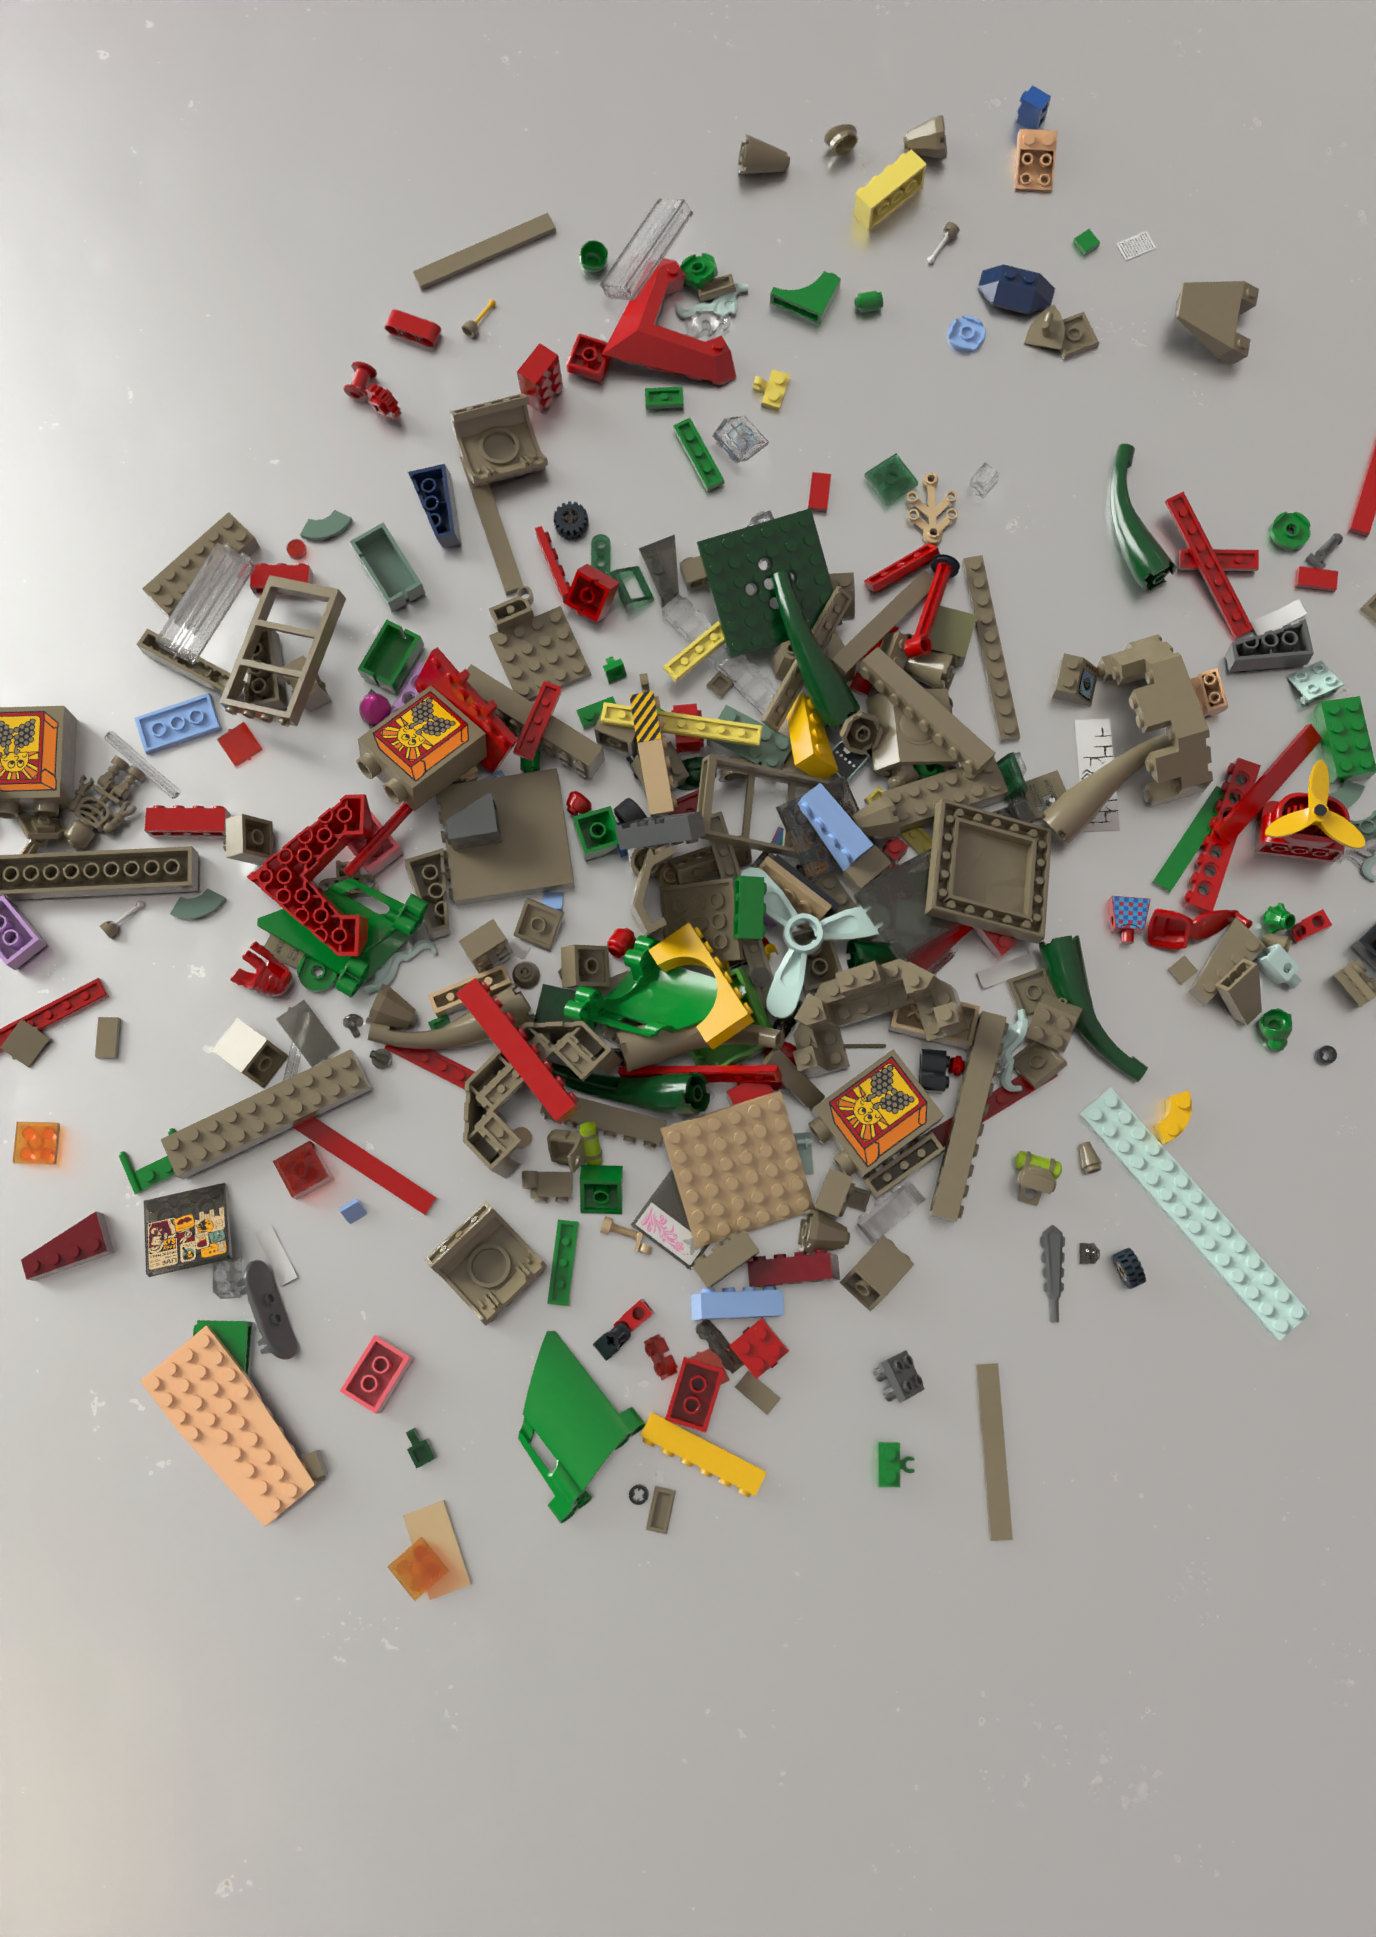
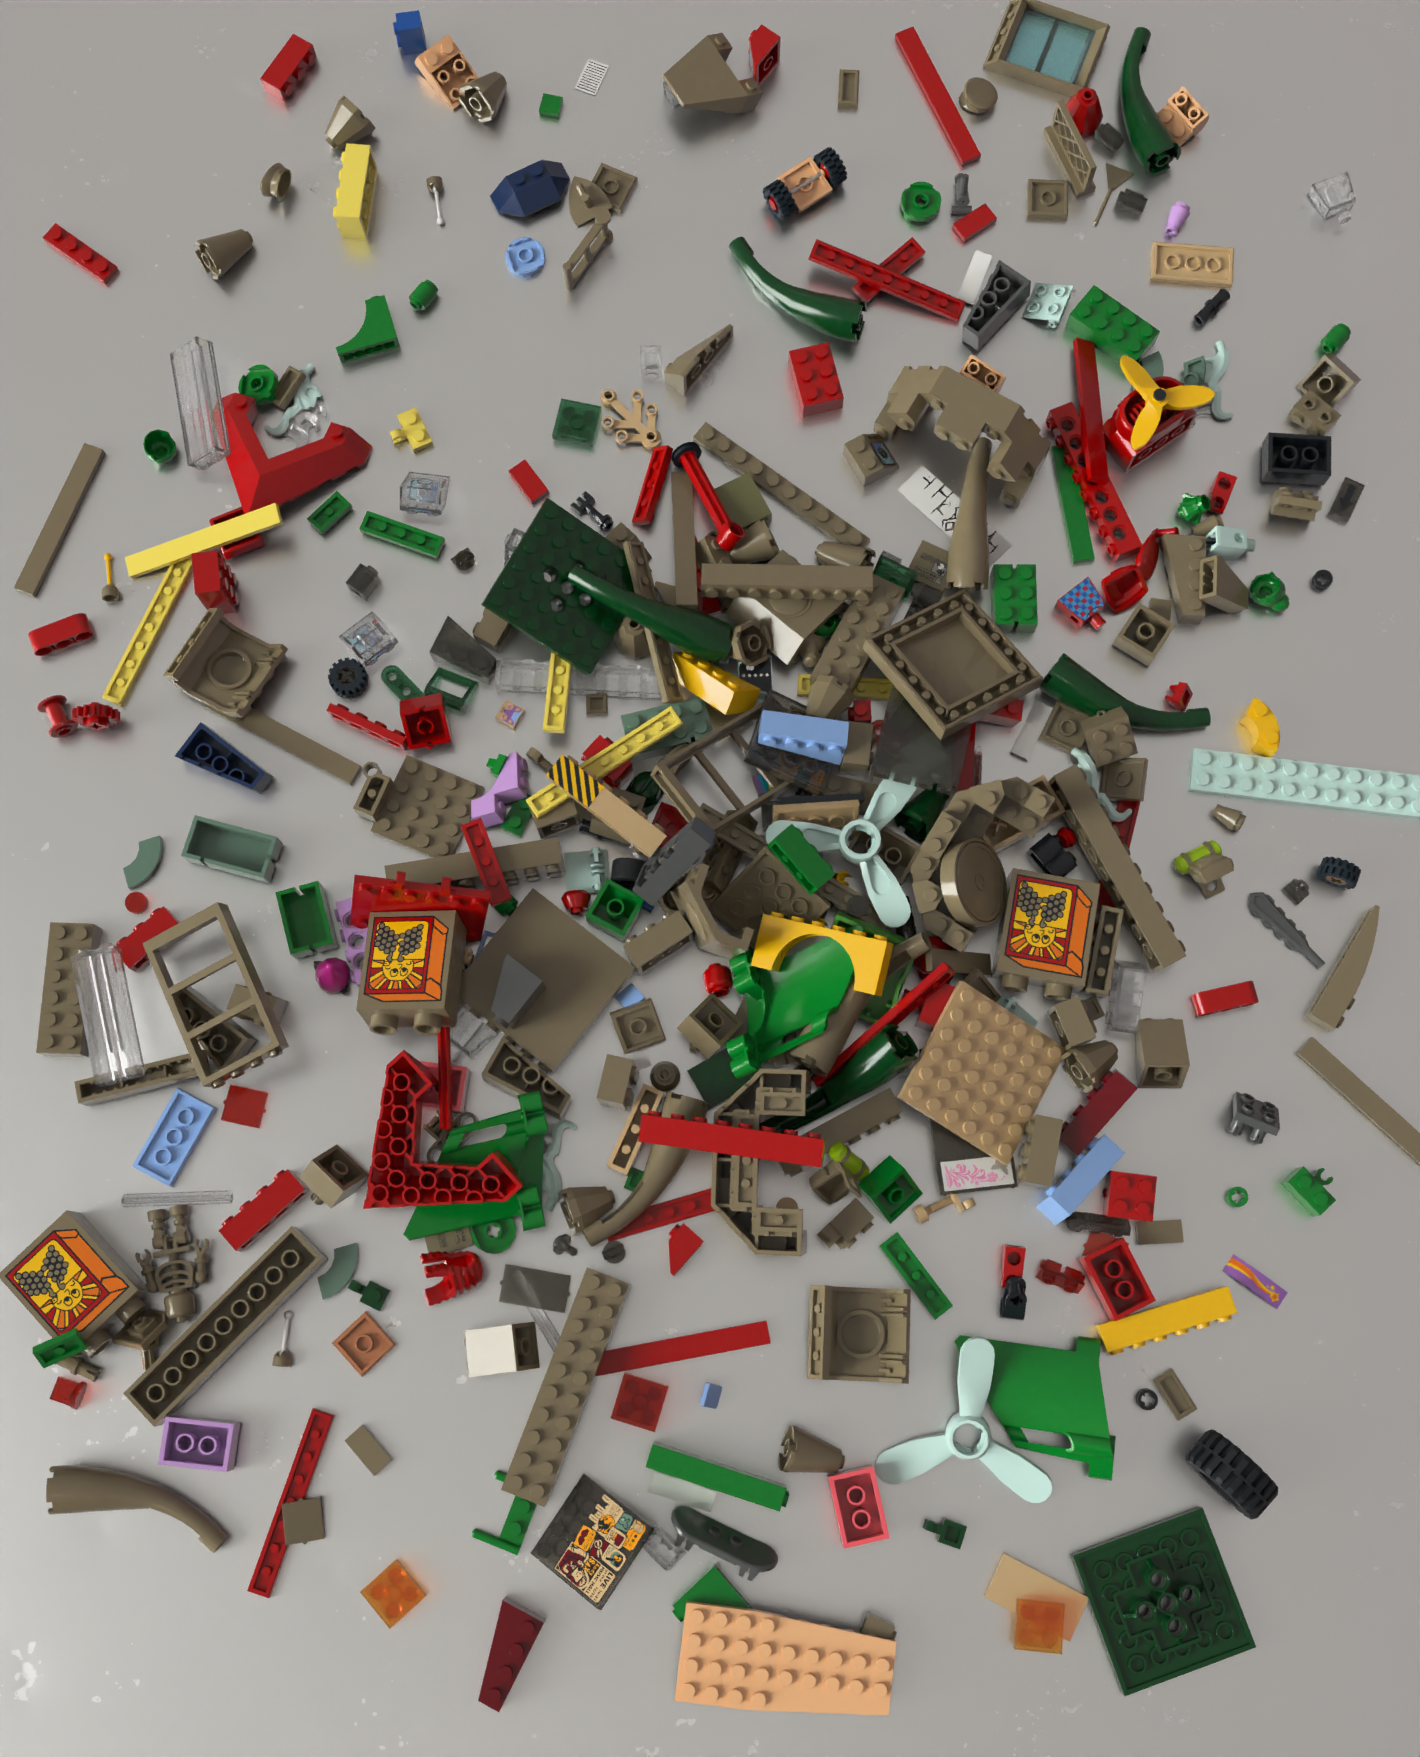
camera: 45 degrees left, 0 degrees up
none -> red plate [42,223,119,284]
none -> light yellow tile [102,557,193,707]
none -> light yellow tile [125,503,283,578]
none -> red brick [260,34,317,101]
none -> nougat tile [332,1311,397,1377]
none -> clear slope [339,612,398,667]
none -> clear smoke brick [346,563,381,601]
none -> dark green plate [348,1280,391,1311]
none -> clear smoke plate [450,547,475,570]
none -> clear torso [450,1006,497,1063]
none -> dark tan cone [459,71,507,123]
none -> lavender arch [471,751,529,828]
none -> tile [495,700,525,729]
none -> dark tan piece [563,209,613,291]
none -> light aqua hinge [564,847,609,893]
none -> black hinge [570,491,614,531]
none -> dark tan brick [623,910,694,975]
none -> green brick [646,1441,789,1512]
none -> dark tan wedge [664,324,733,396]
none -> red slope [668,1223,704,1276]
none -> red slope [748,24,781,85]
none -> plate [763,147,847,221]
none -> dark tan cone [778,1425,845,1473]
none -> red brick [788,342,844,417]
none -> dark tan cone [815,541,876,567]
none -> dark tan tile [838,69,859,109]
none -> light aqua piece [876,1336,1052,1503]
none -> dark tan brick [940,838,1007,928]
none -> dark tan tile [963,968,1001,1002]
none -> green piece [990,564,1038,633]
none -> dark green plate [1071,1507,1256,1696]
none -> dark tan brick [1112,603,1175,667]
none -> red tile [1165,682,1193,712]
none -> black tyre [1186,1430,1278,1520]
none -> red beam [1191,981,1259,1017]
none -> medium lavender sticker [1222,1254,1288,1309]
none -> green bush [1227,1187,1248,1207]
none -> dark tan slope [1306,905,1380,1031]

